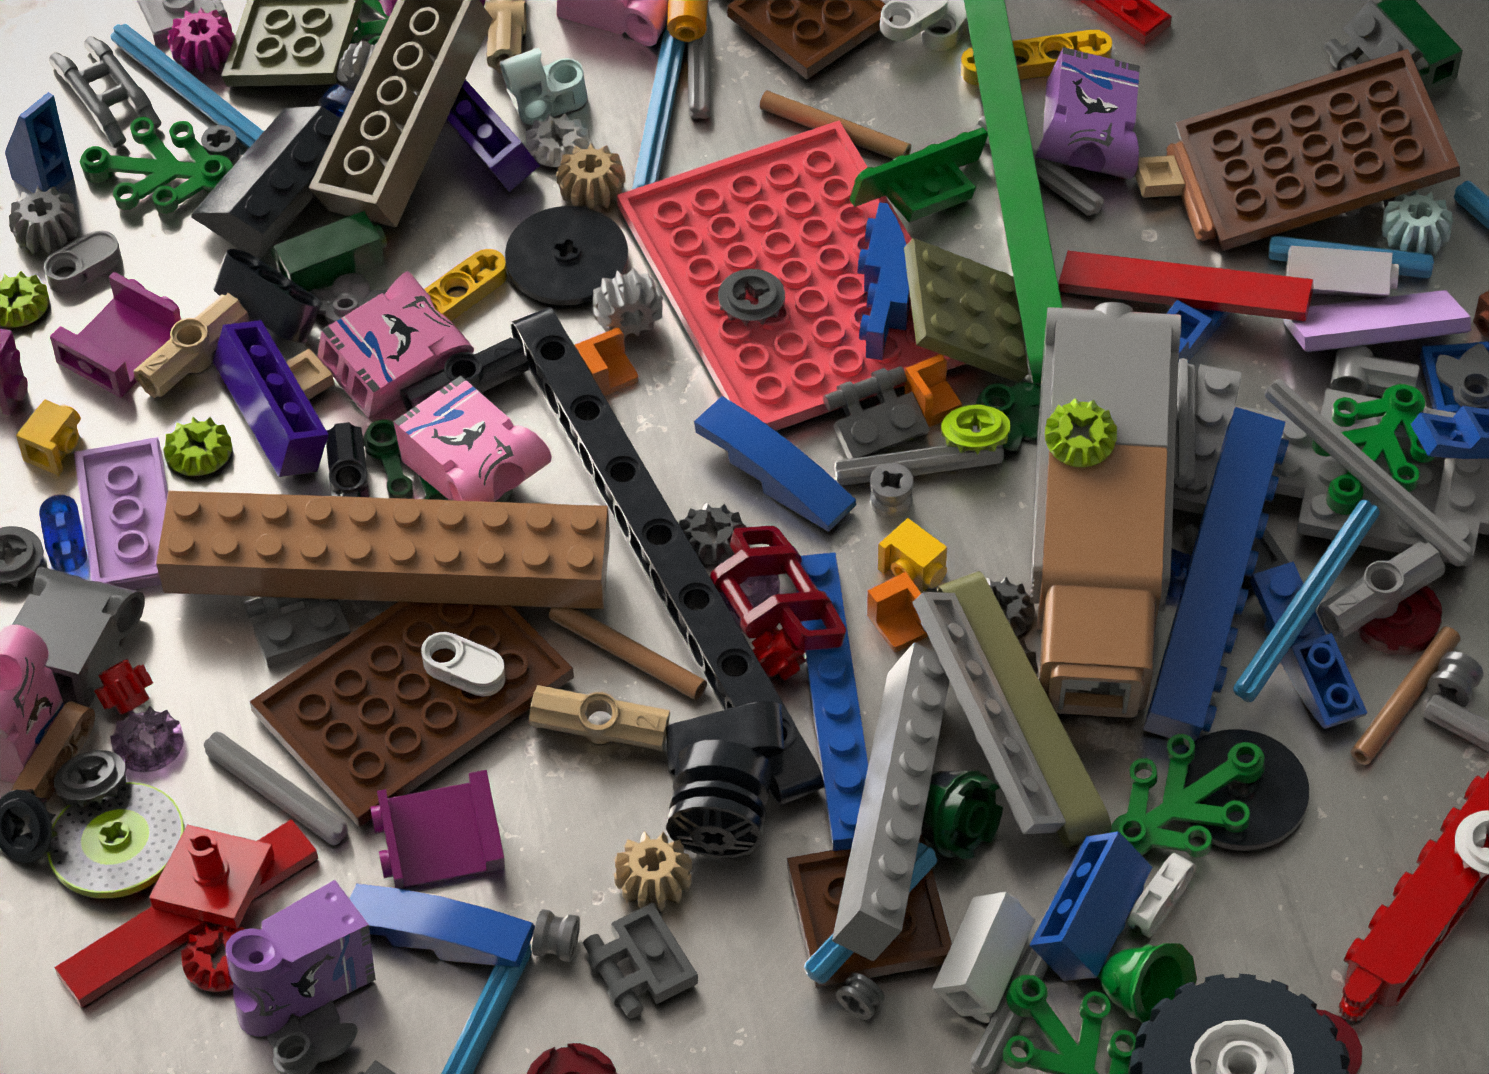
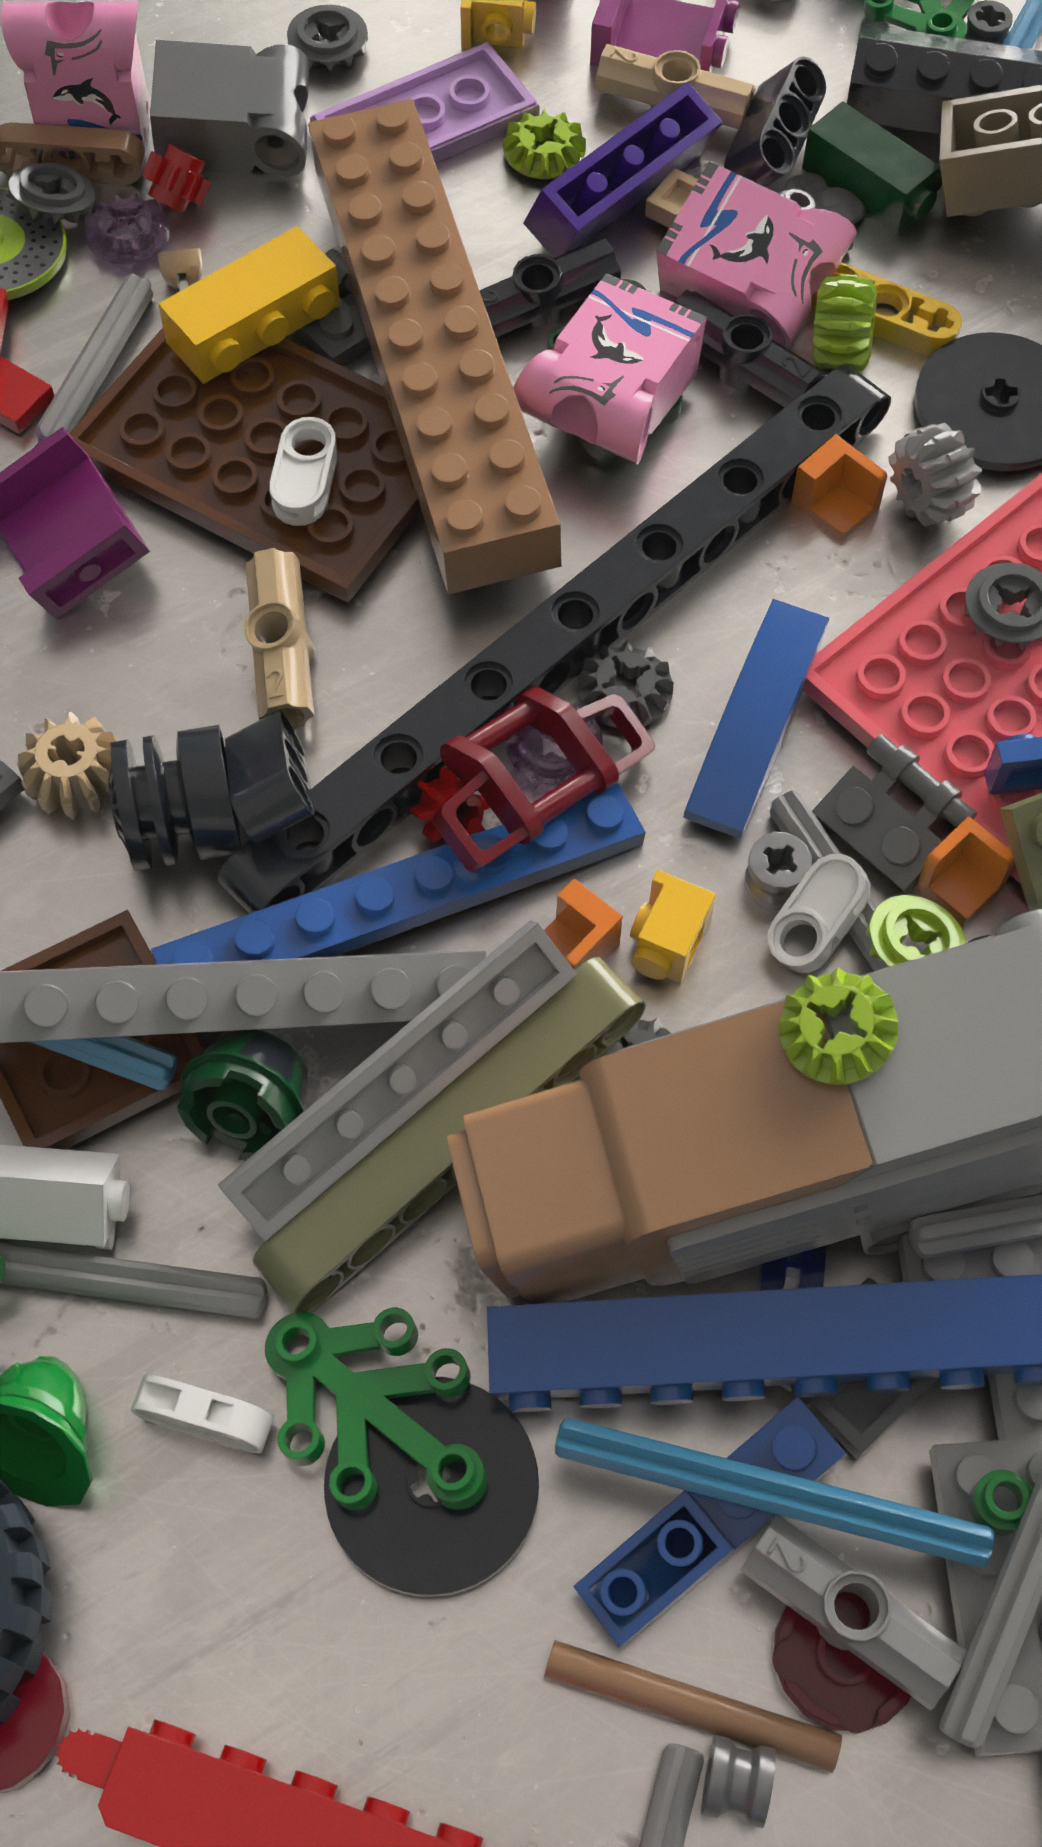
camera: 70 degrees right, 10 degrees up
clear blue beam [39,495,87,572] -> none
medium nougat piece [549,607,707,700] -> none
blue brick [1029,831,1153,981] -> none
none -> tan hinge [157,248,203,289]
none -> yellow brick [158,226,340,384]
none -> white piece [767,854,870,973]
none -> lime gear [812,274,877,371]

